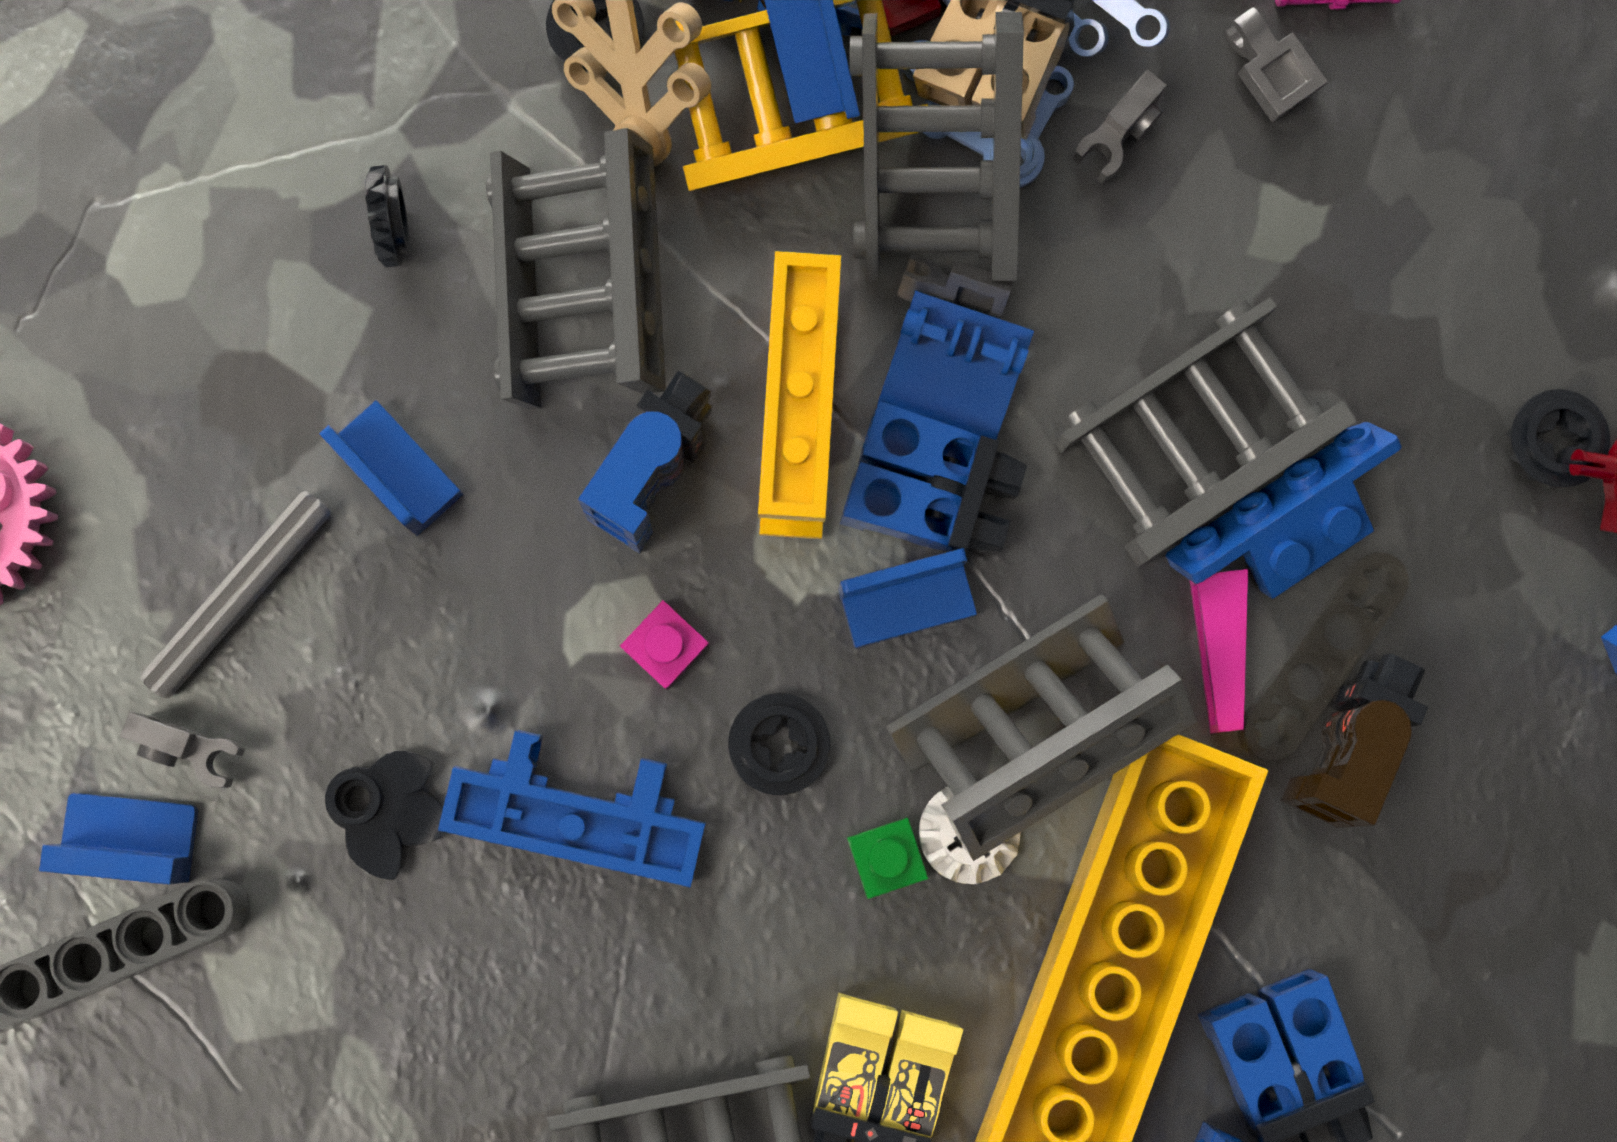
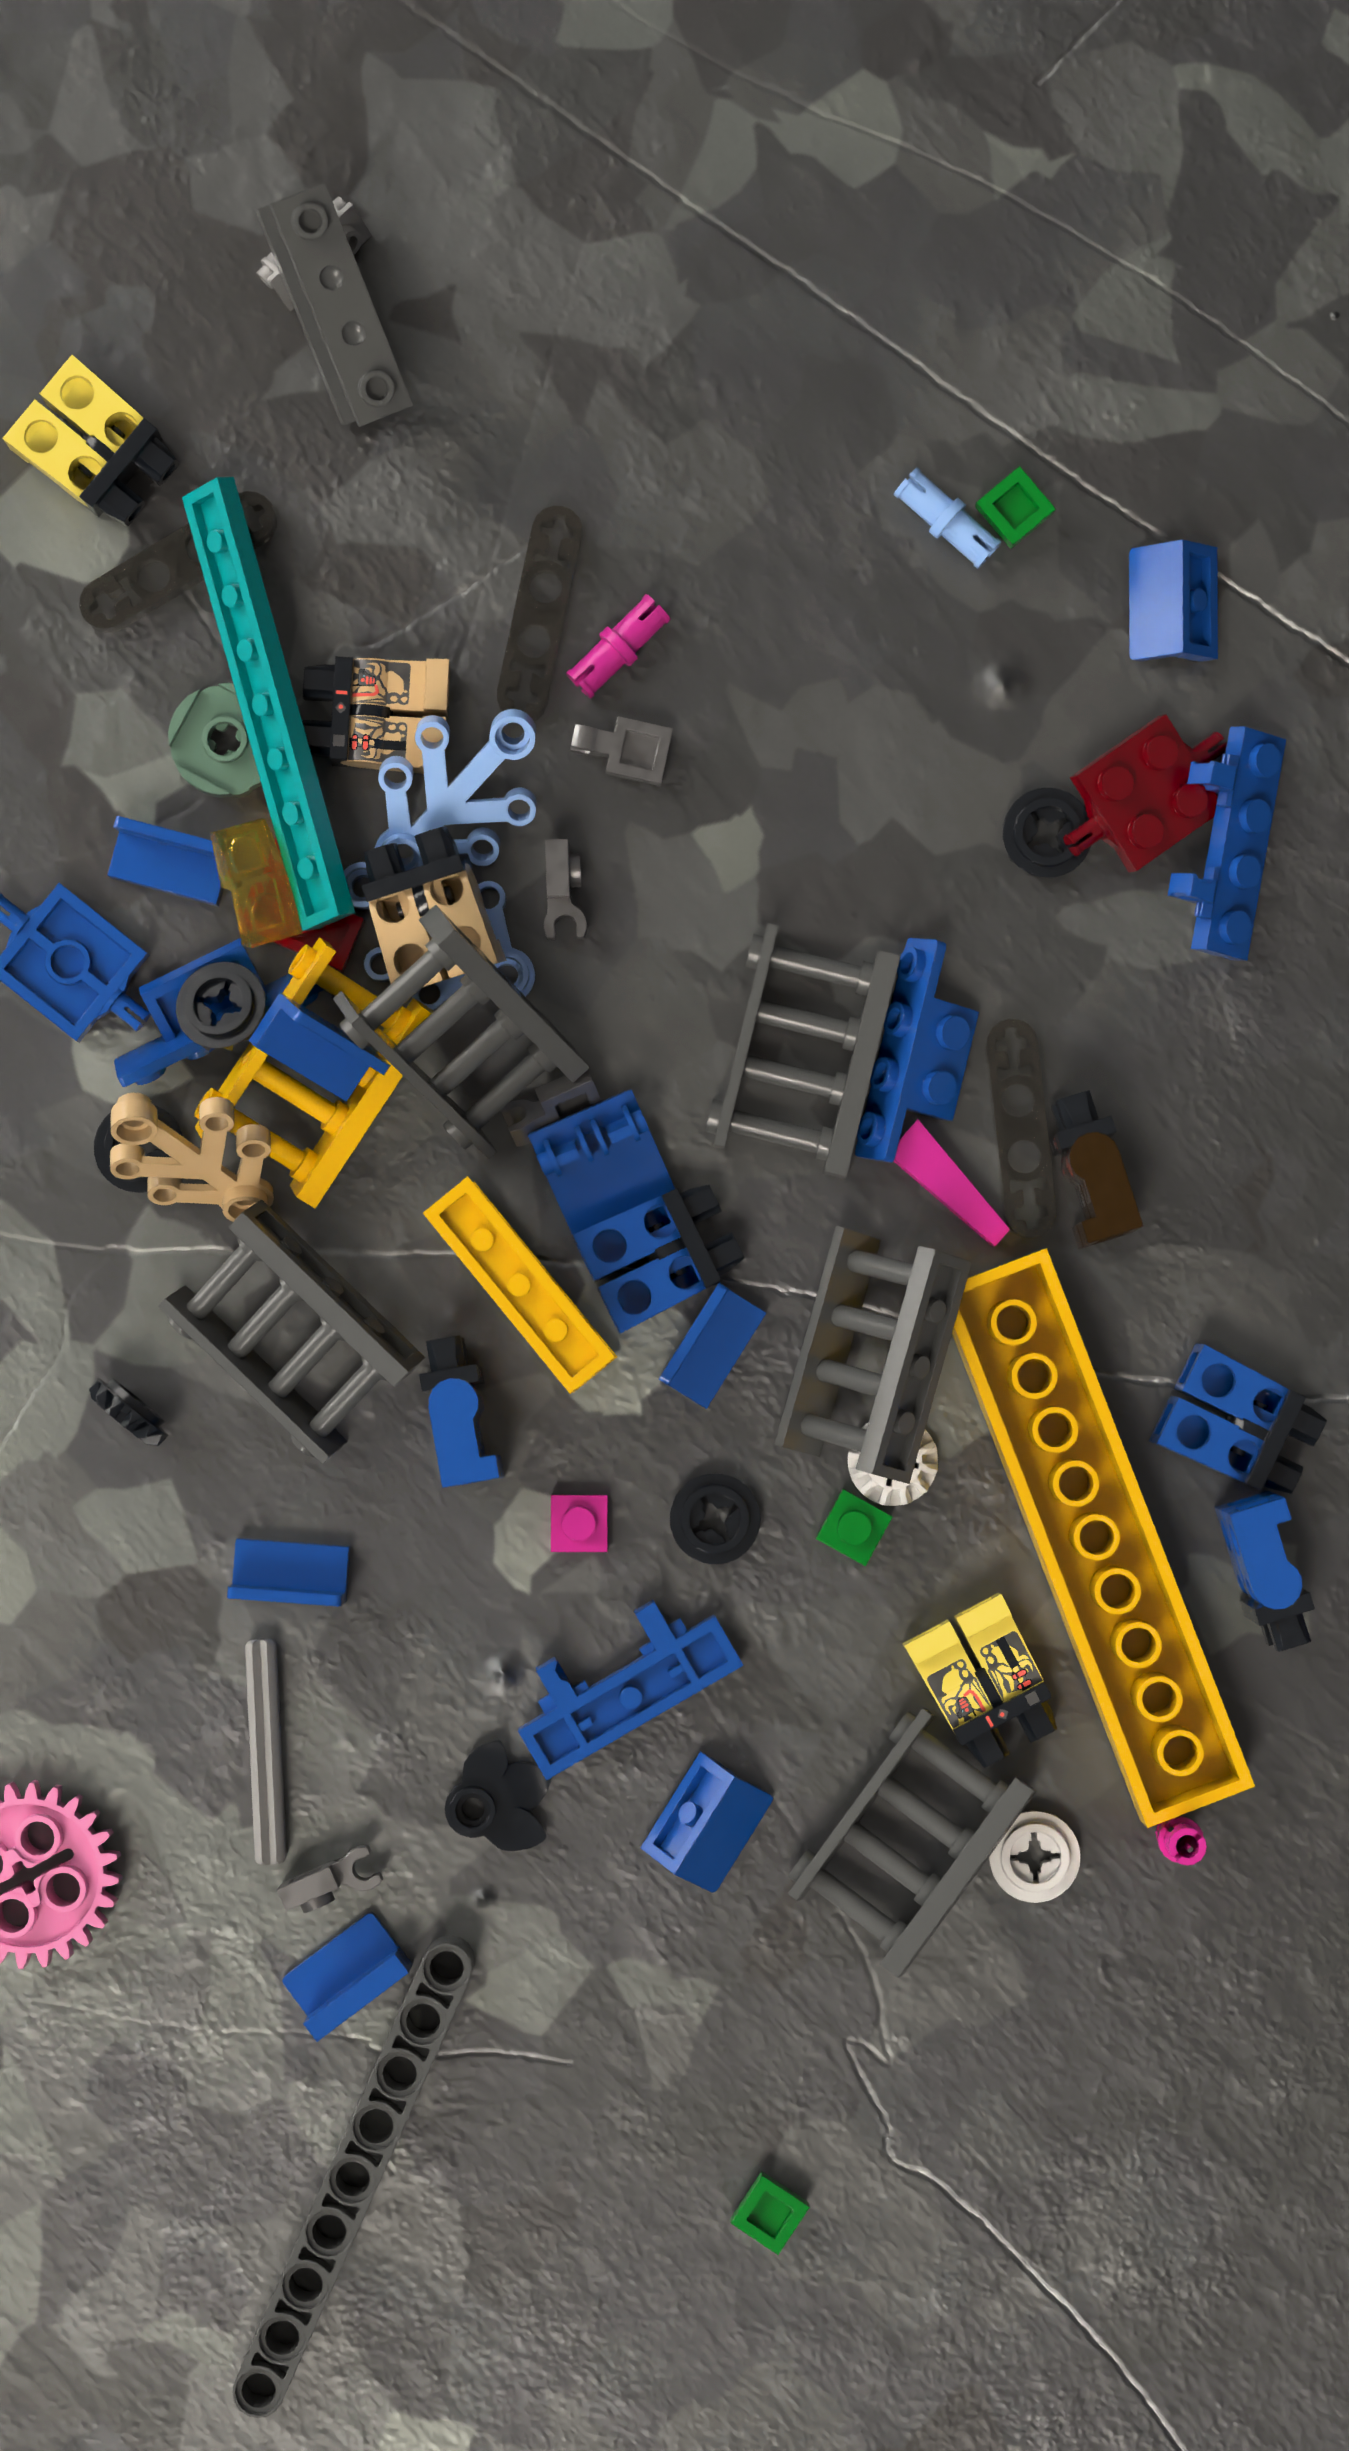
camera: 30 degrees left, 5 degrees up
none -> blue panel [640,1751,773,1893]

